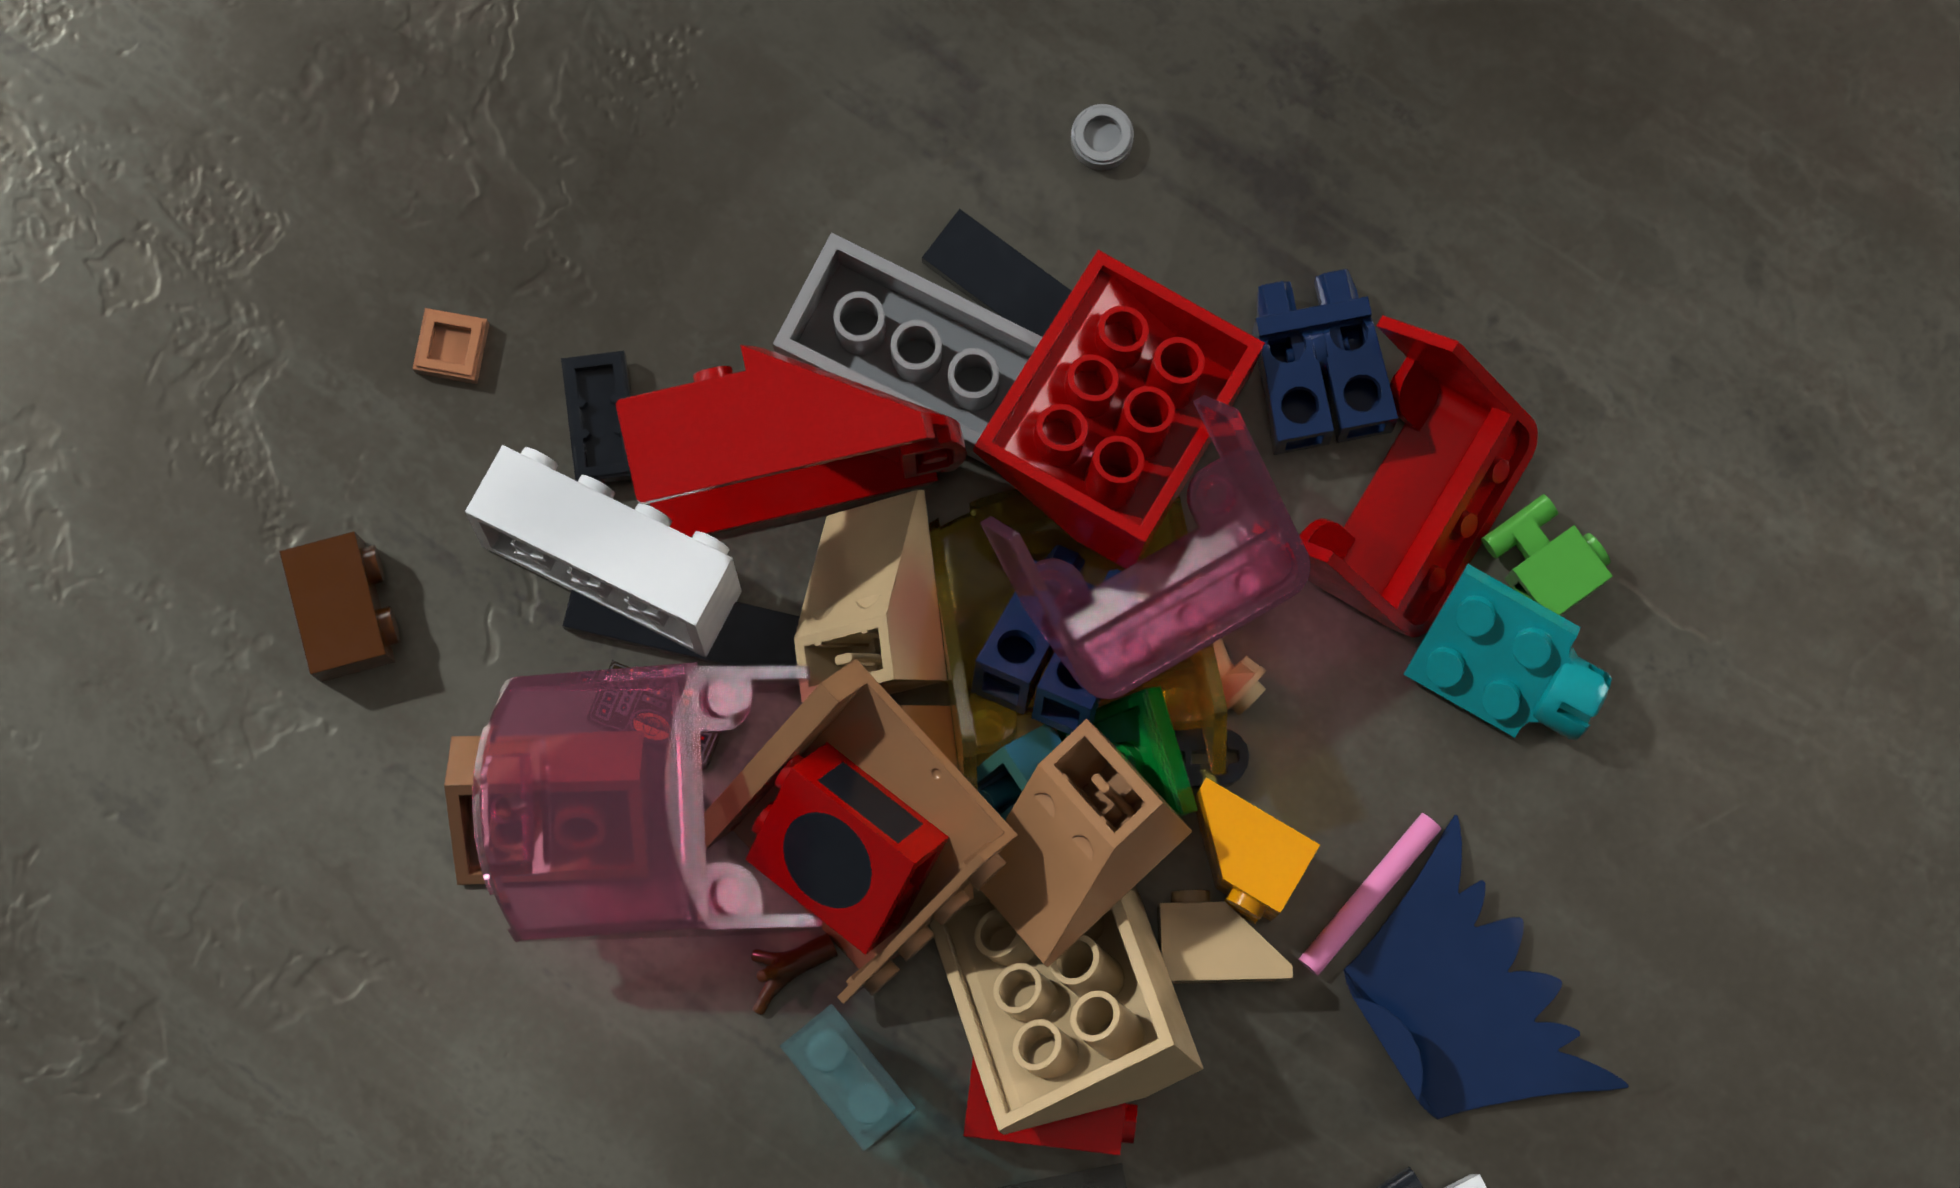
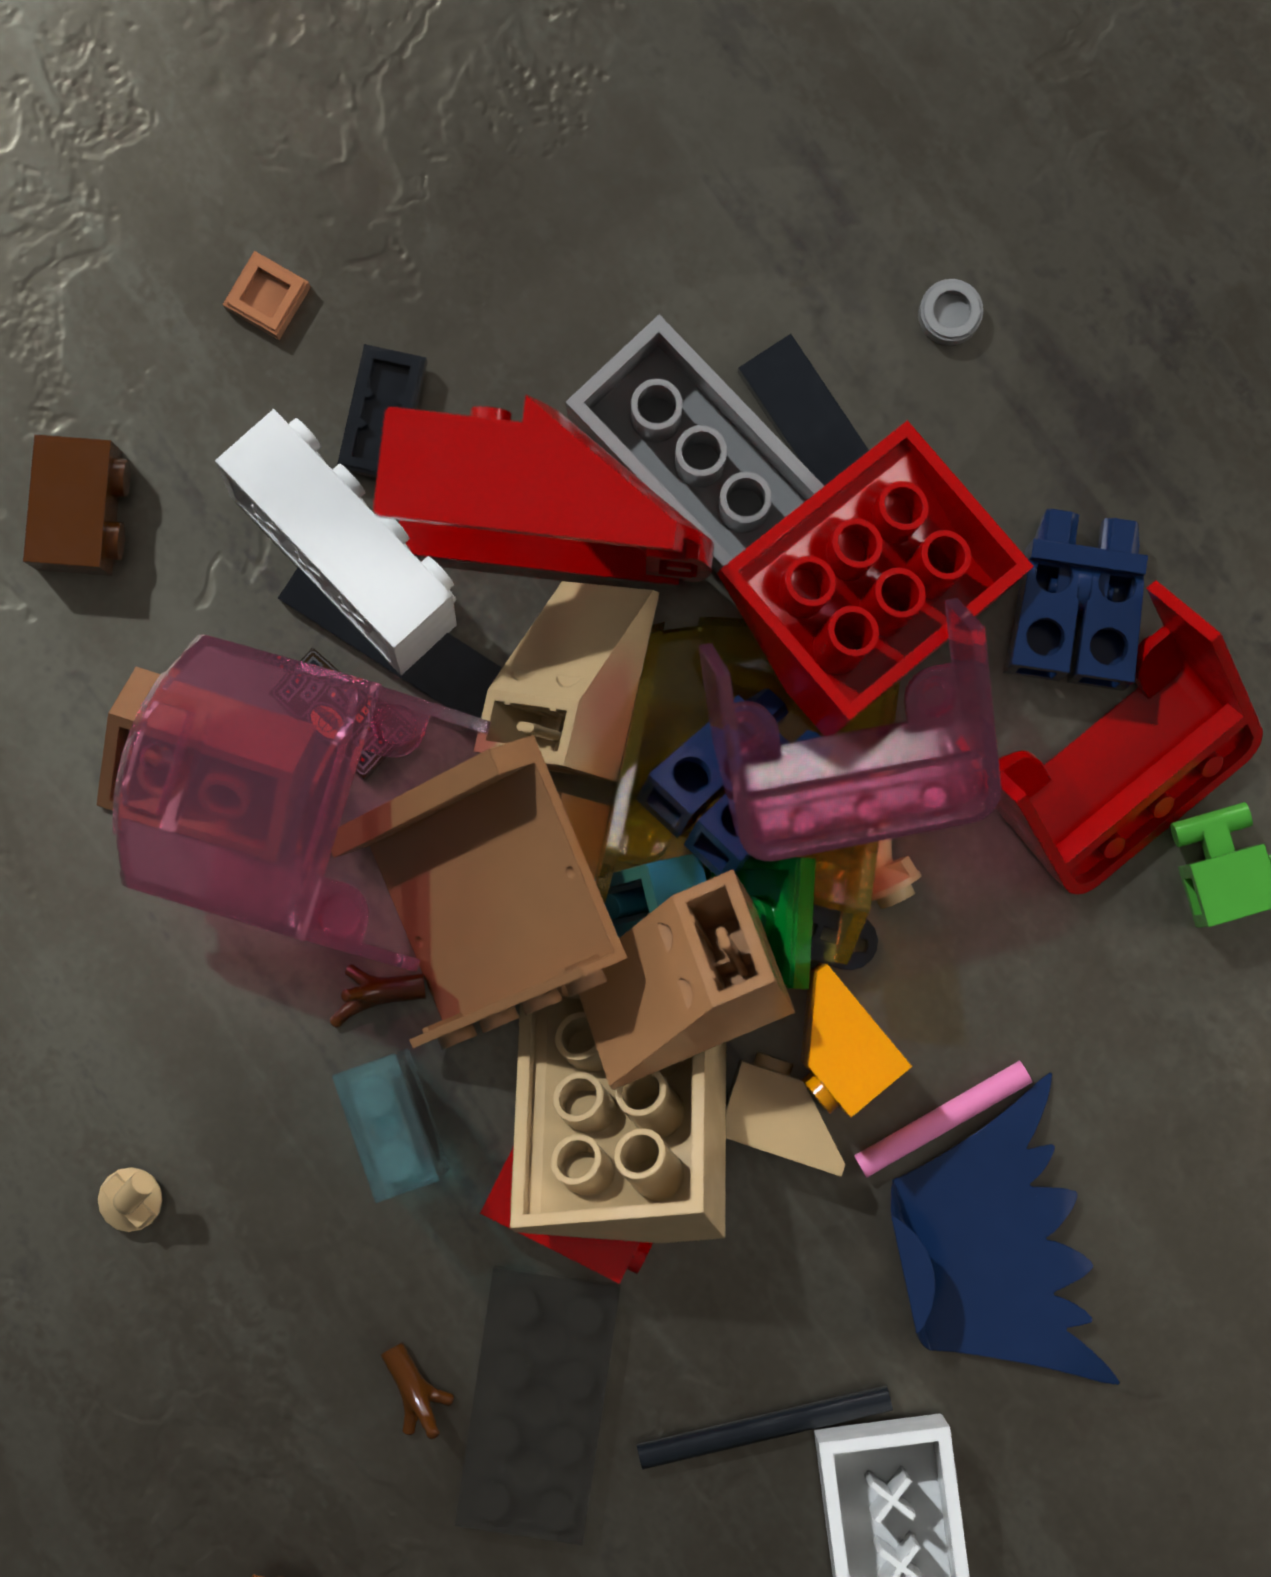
camera: 20 degrees right, 5 degrees up
red brick [745,742,949,955] -> none
teal plate [1403,564,1612,740] -> none

